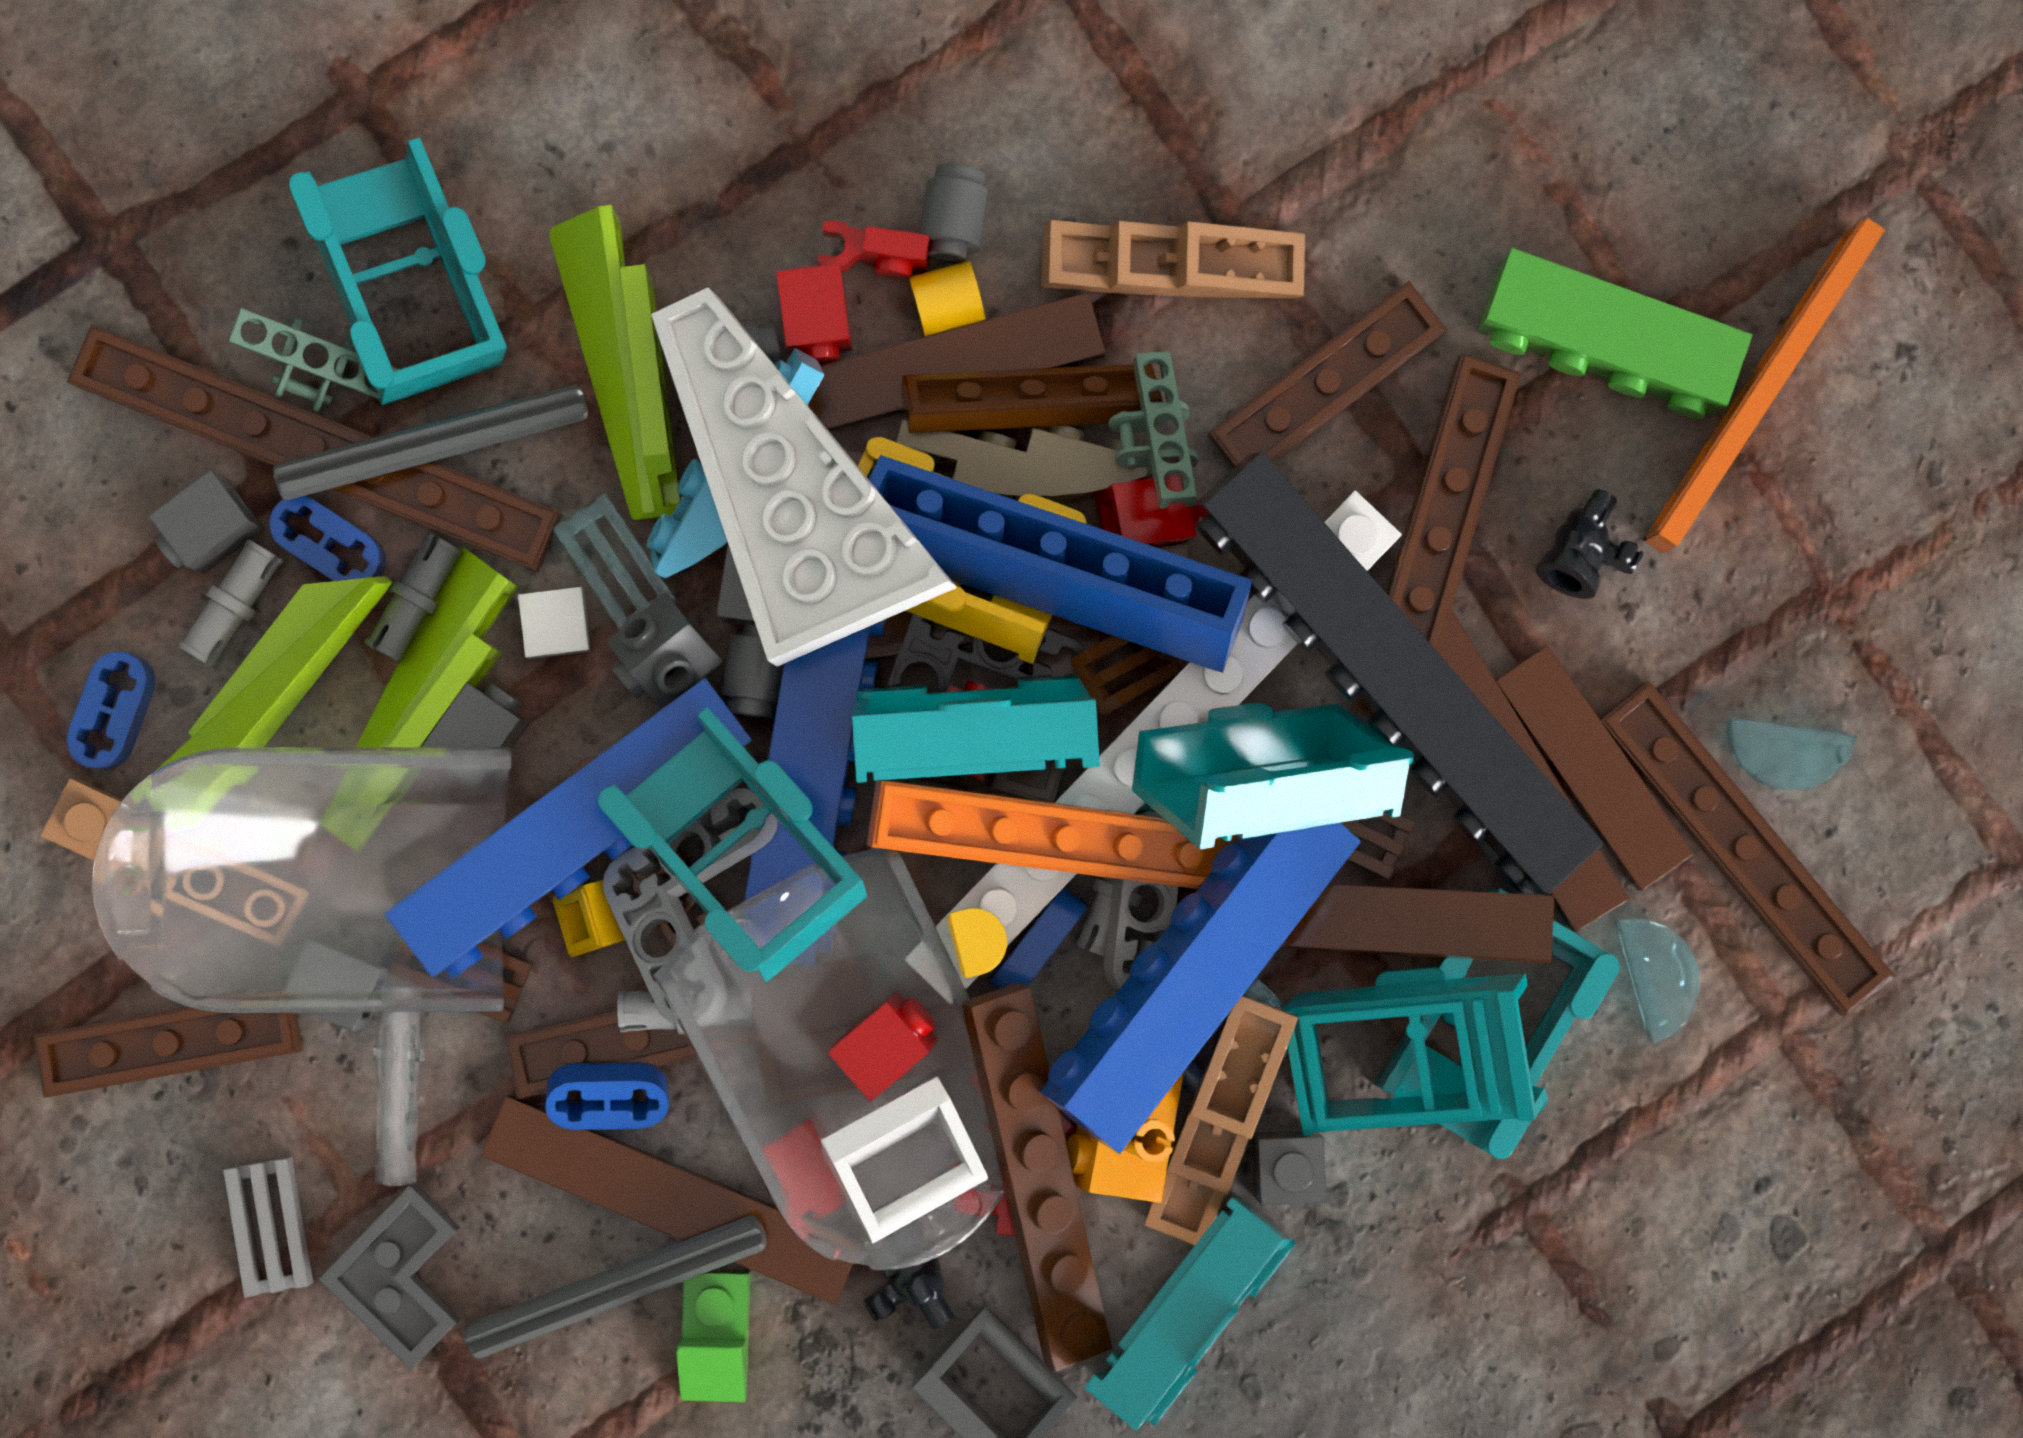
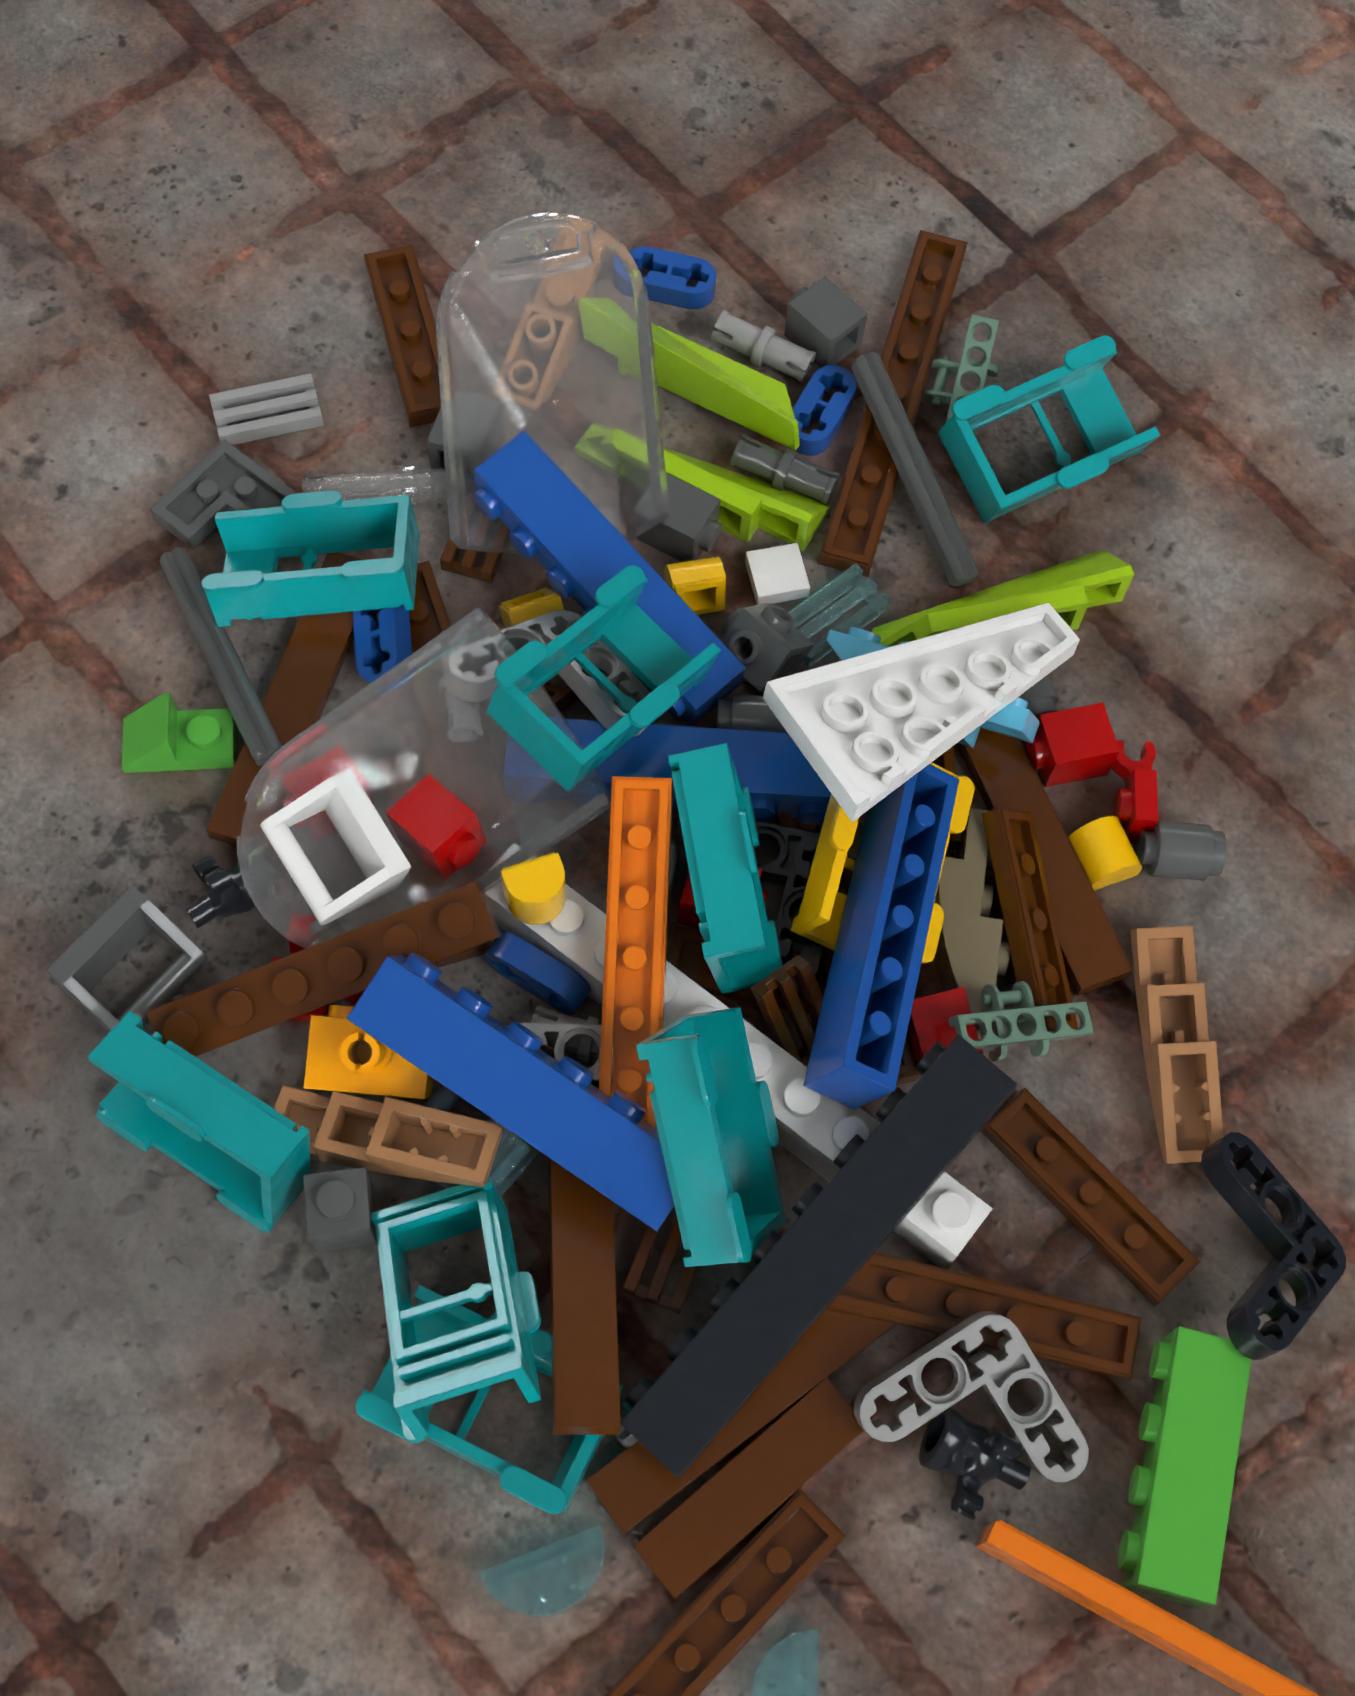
camera: 85 degrees right, 20 degrees down
none -> teal piece [201,490,420,627]
none -> yellow brick [664,556,726,615]
none -> light grey beam [854,1311,1089,1482]
none -> black beam [1201,1132,1346,1360]

